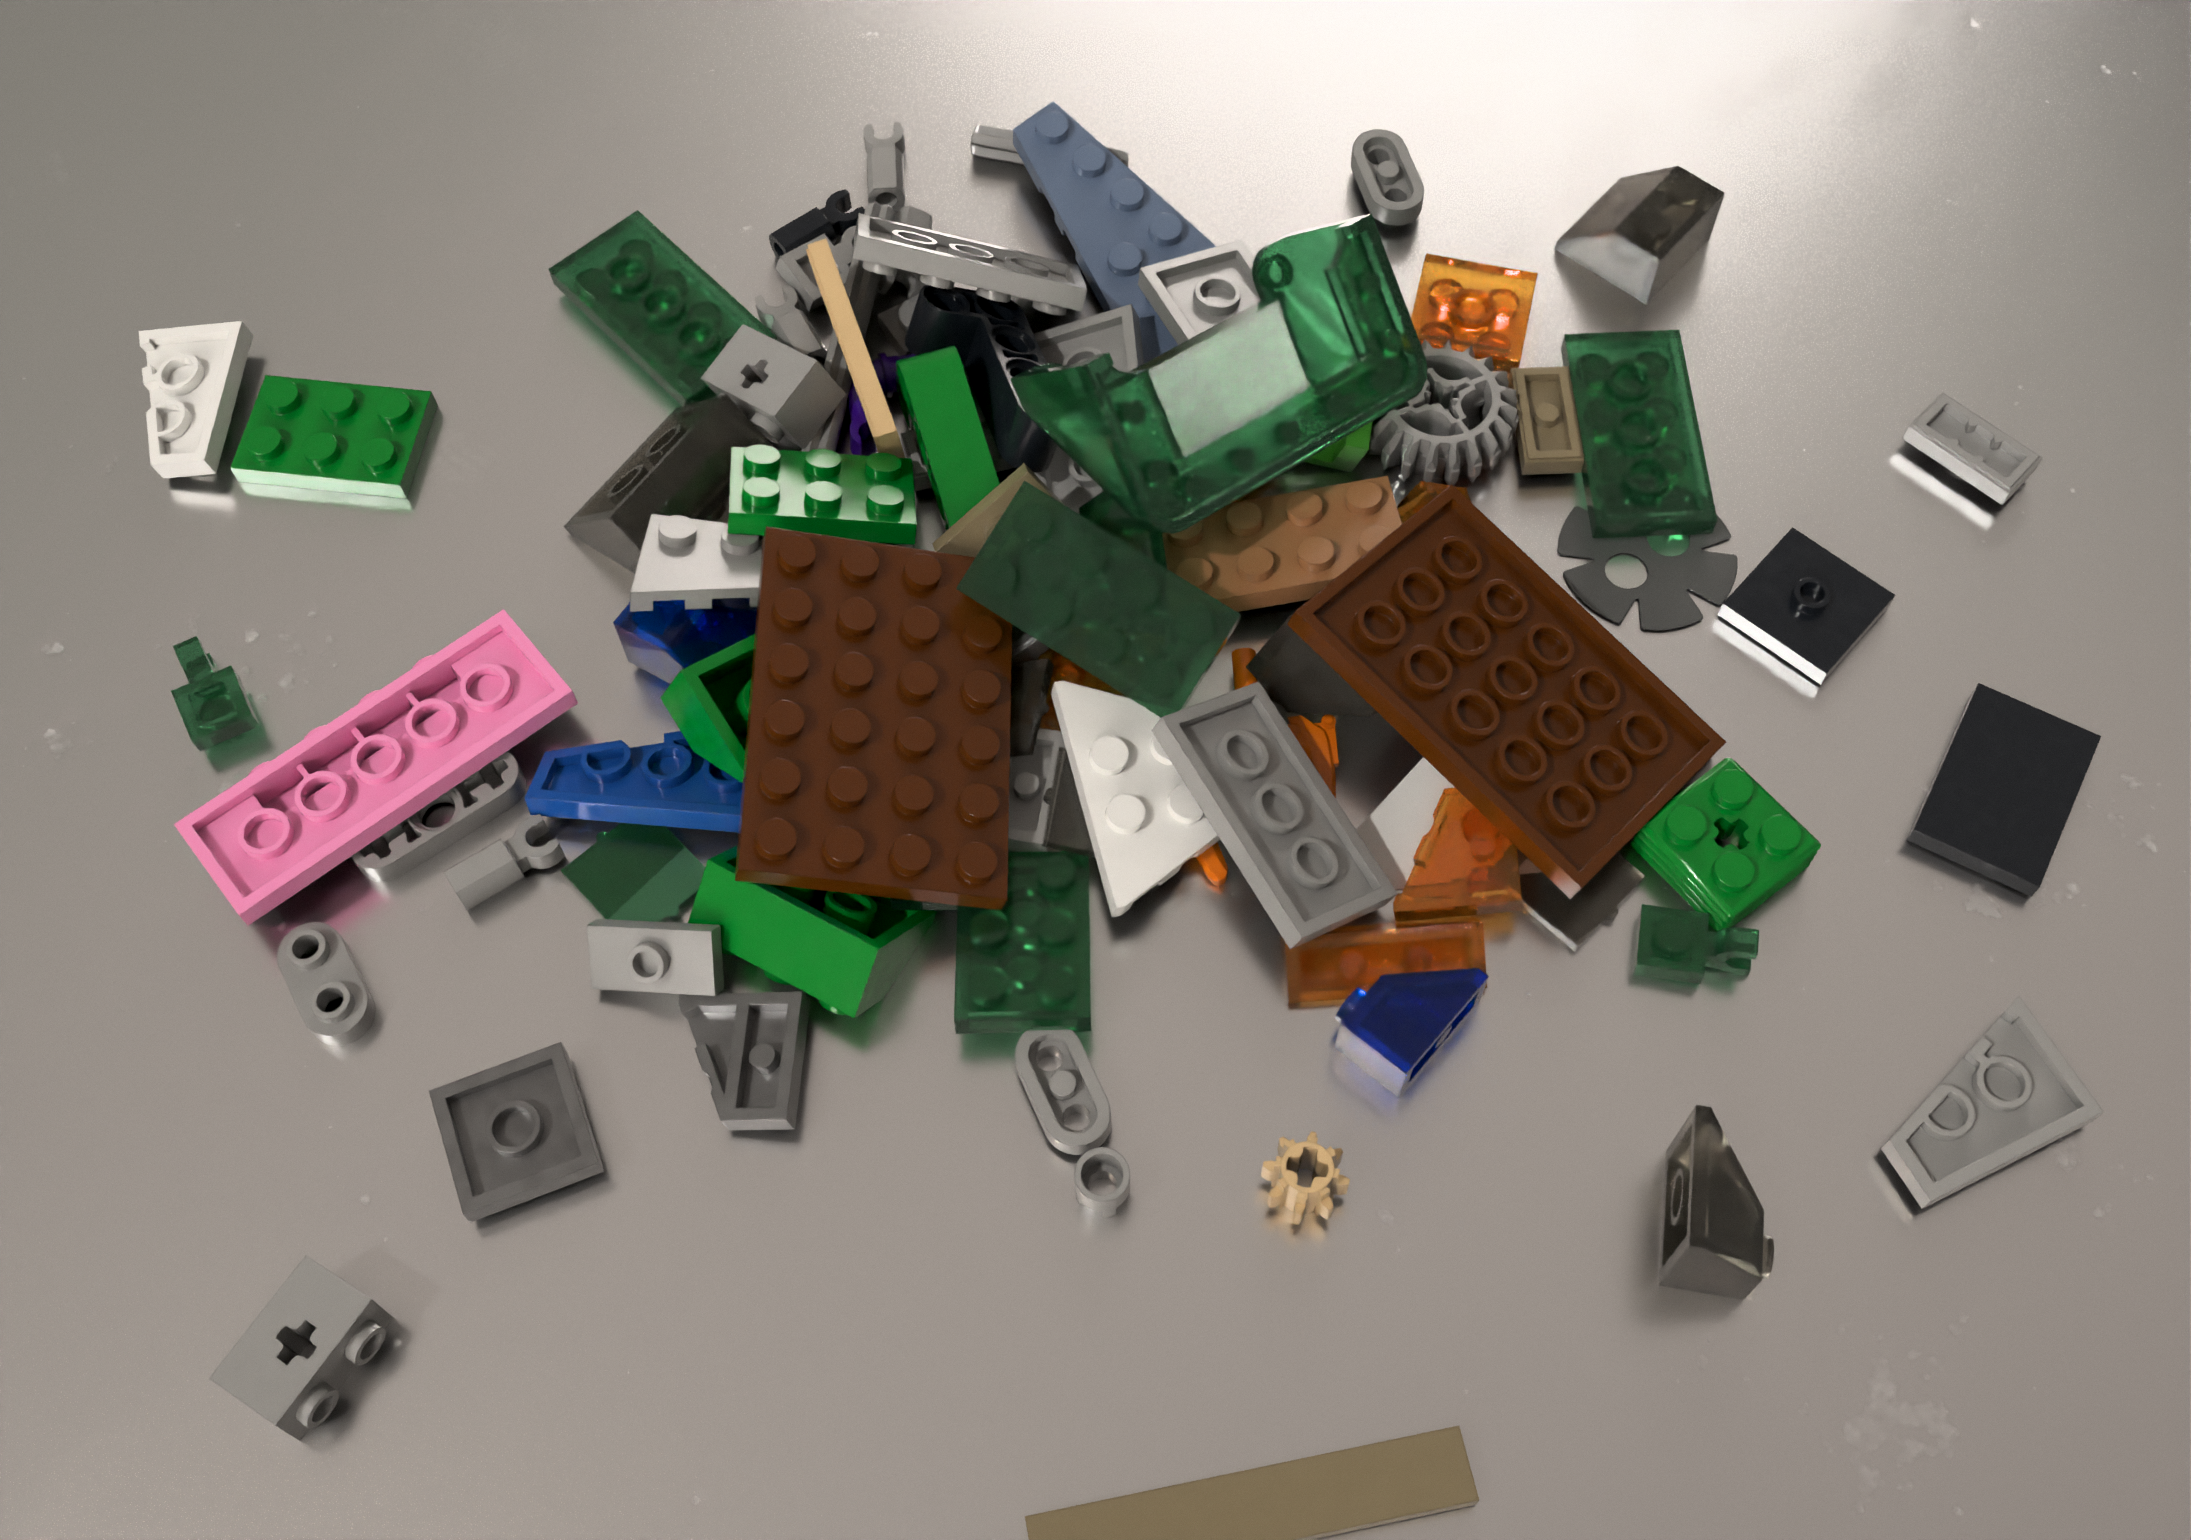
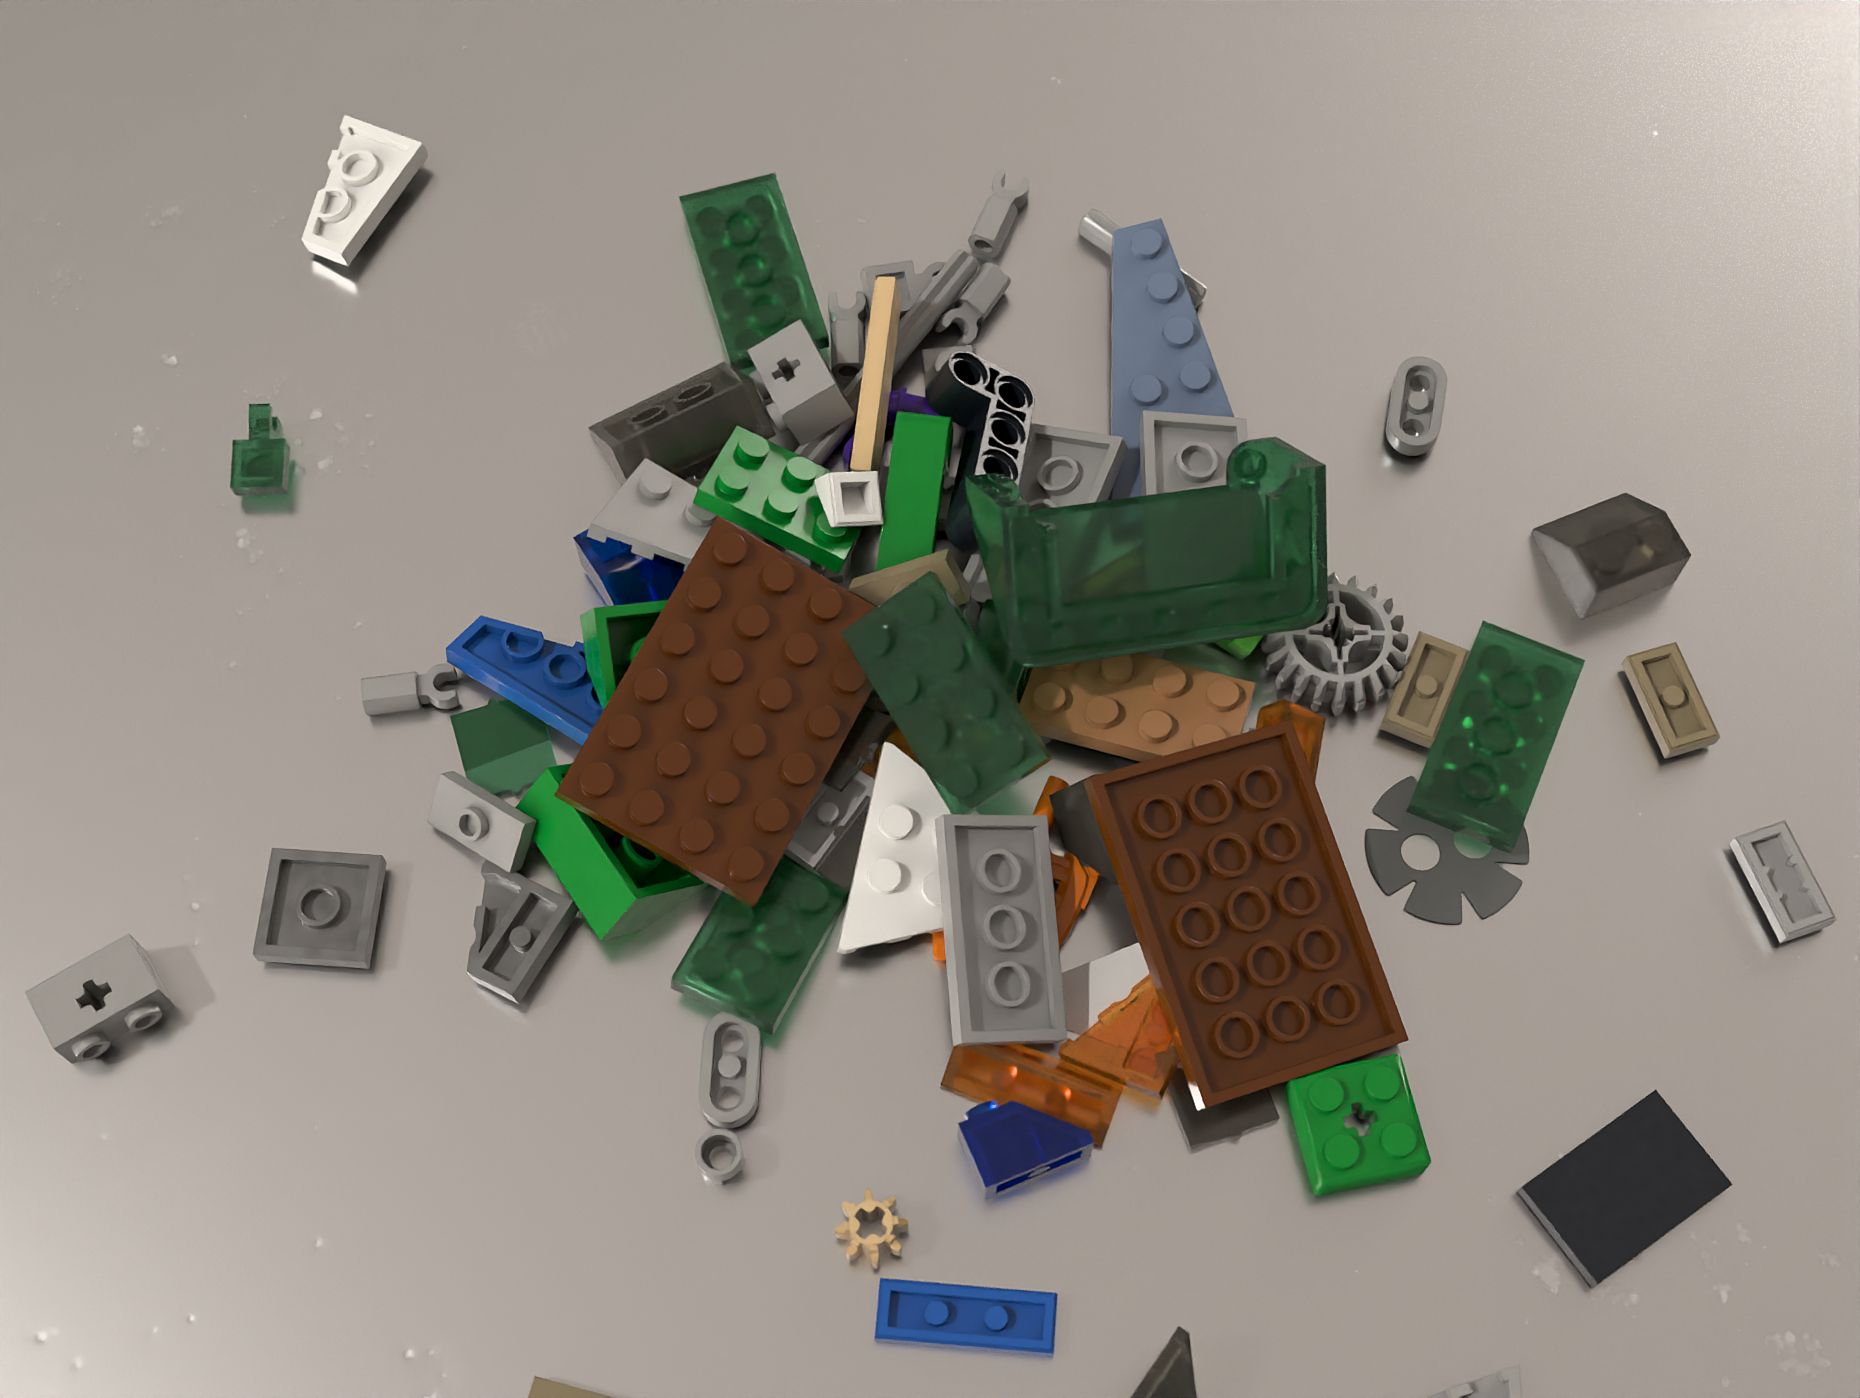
camera: 25 degrees right, 5 degrees up
bright pink plate [174,609,578,926] -> none
green plate [230,375,438,499] -> none
light grey plate [277,922,376,1046] -> none
light grey beam [351,751,526,882] -> none
black bar [769,189,865,260] -> none
light grey plate [853,213,1087,315] -> none
clear orange plate [1405,253,1538,374] -> none
clear green plate [1633,904,1759,984] -> none
black plate [1718,527,1895,685] -> none
none -> white slope [815,471,883,528]
none -> blue tile [874,1278,1058,1357]
none -> dark tan plate [1622,642,1720,759]

